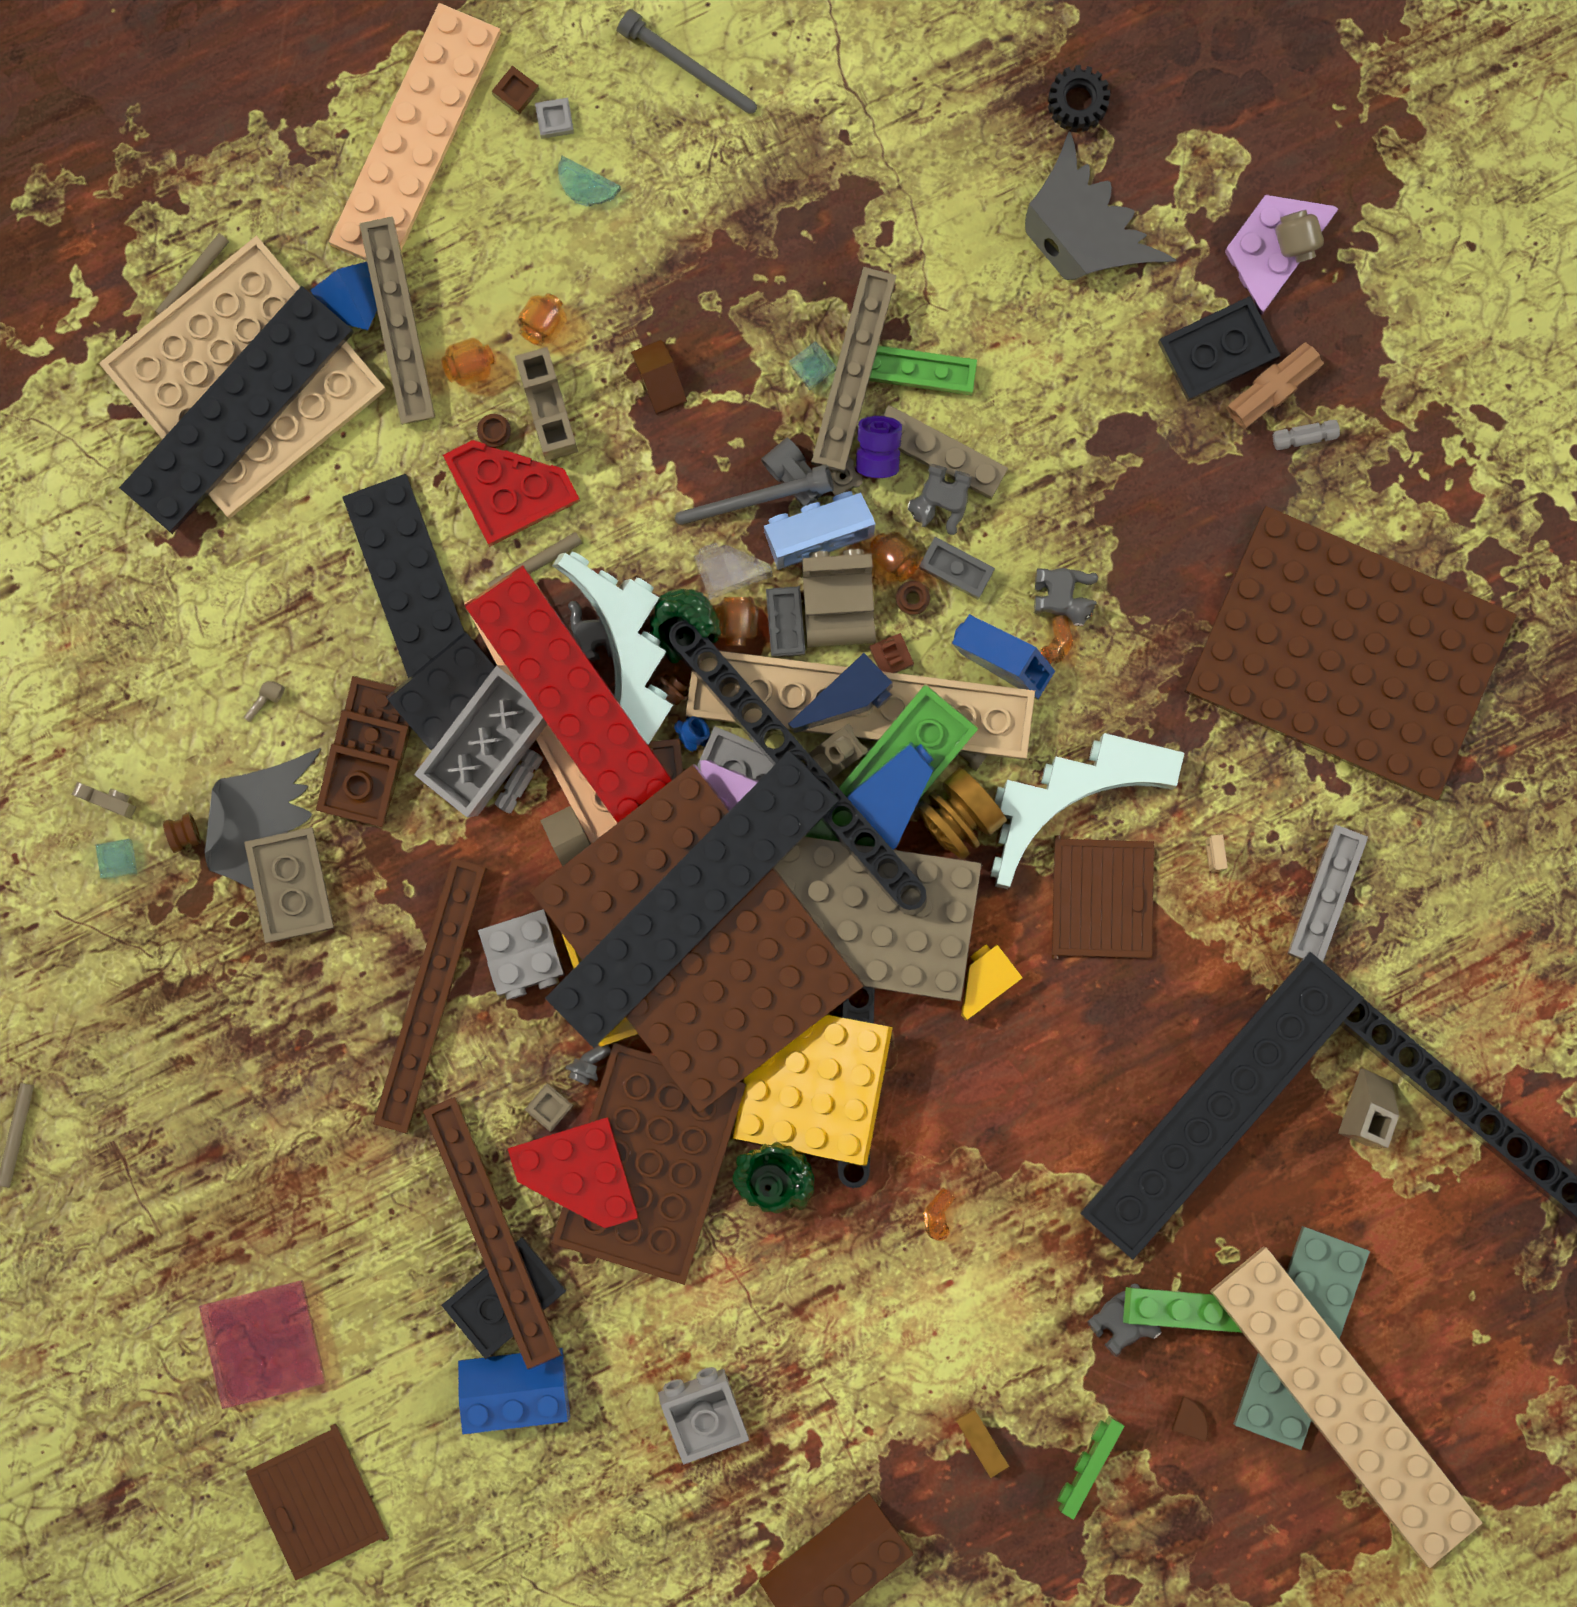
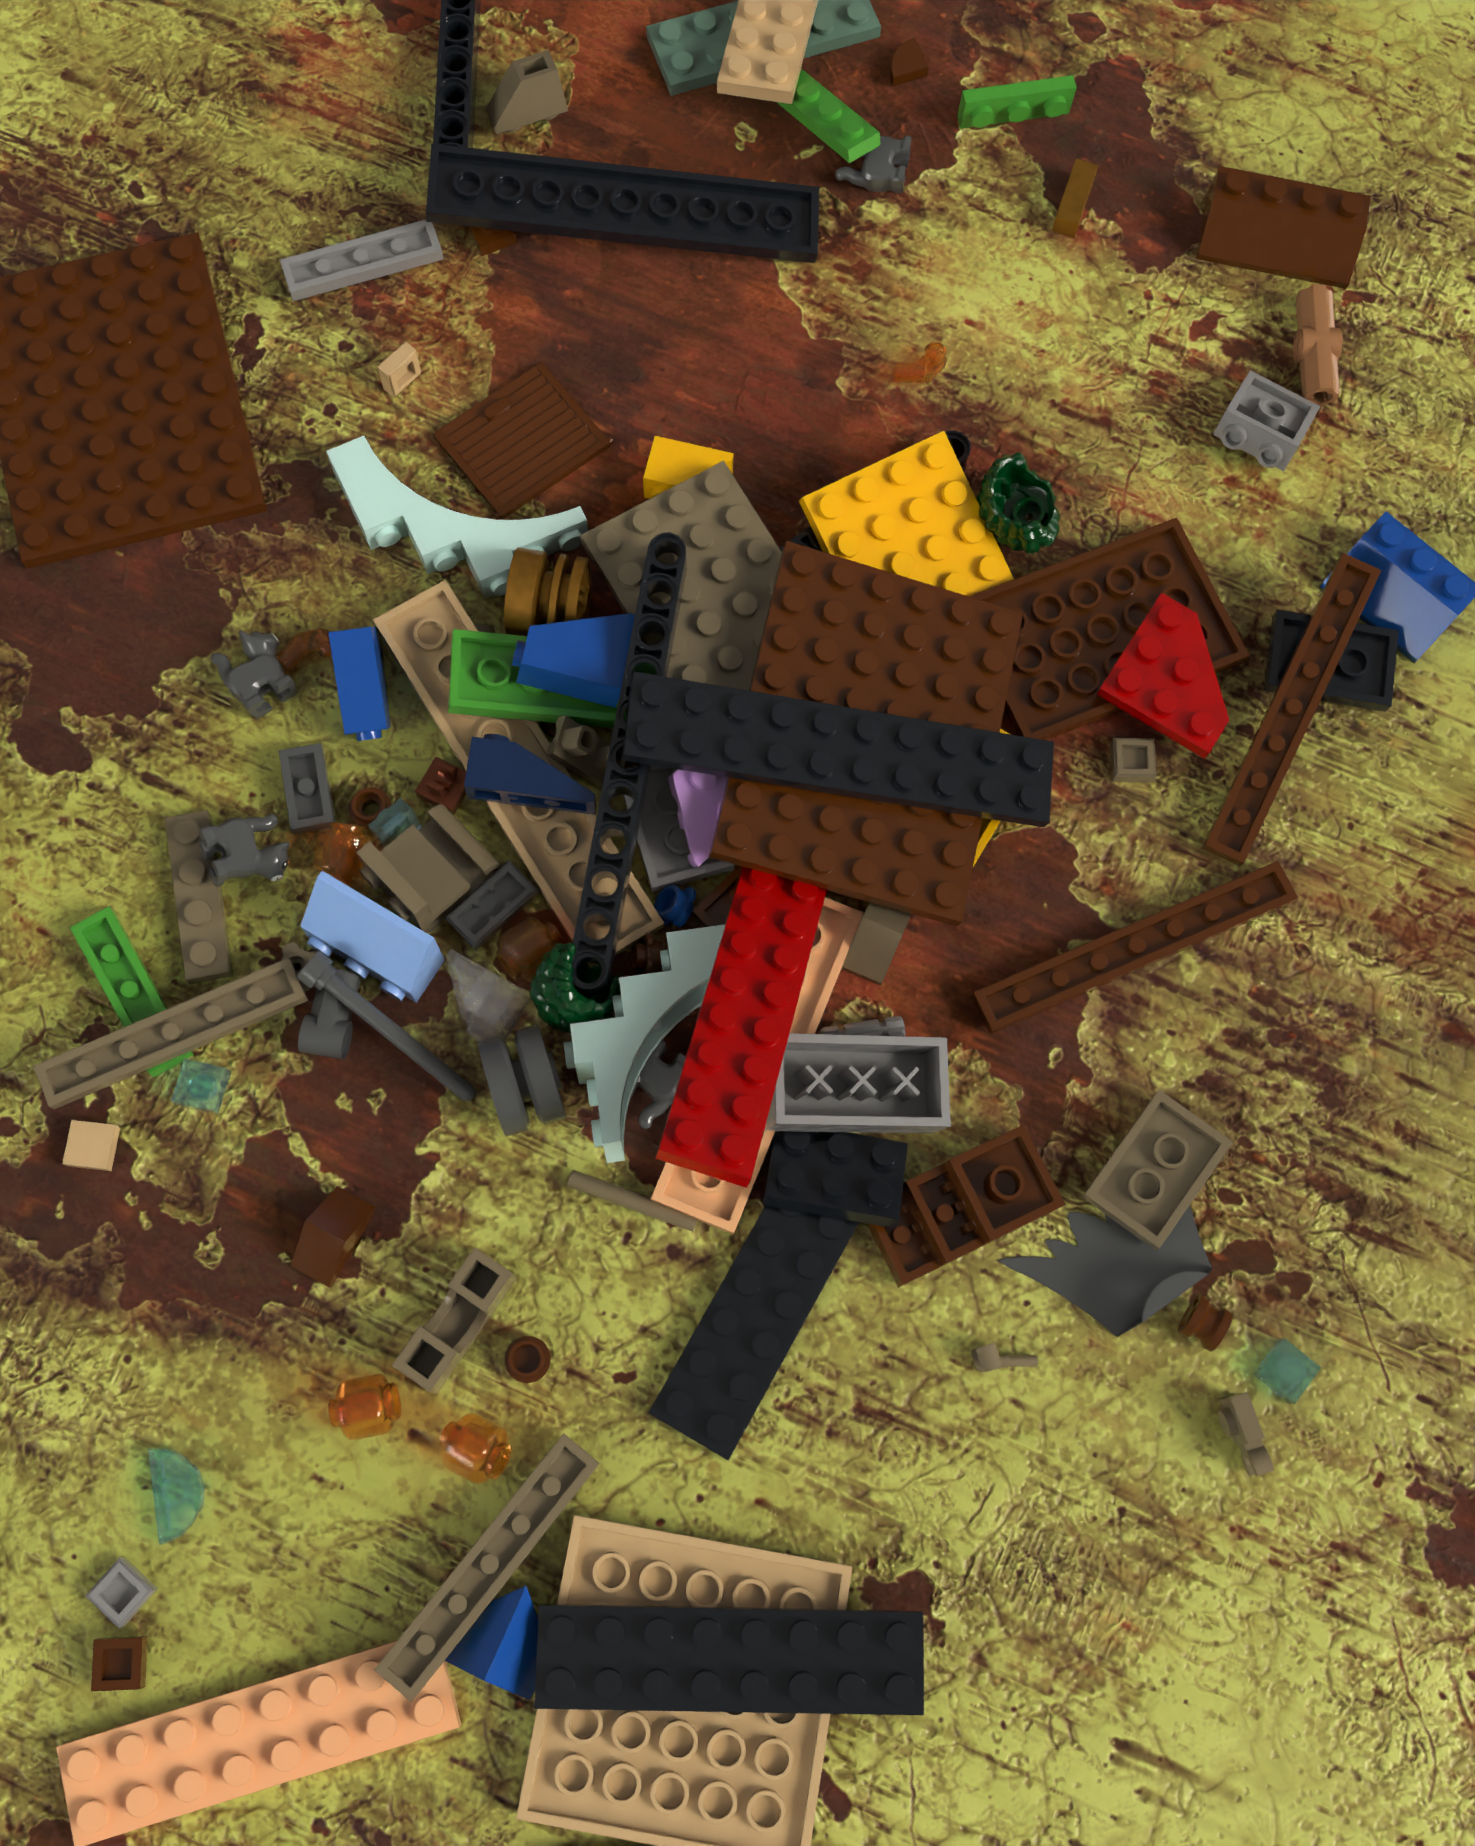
camera: 135 degrees left, 10 degrees down
red plate [443,440,580,547] -> none
light grey plate [478,909,565,1000] -> none
dark grey plate [565,1045,611,1085] -> none
dark purple wheel [856,416,902,478] -> none
none -> tan tile [62,1120,120,1171]
none -> clear light blue plate [368,798,422,848]
none -> dark grey wheel [478,1024,566,1137]
none -> medium nougat piece [1293,284,1343,407]

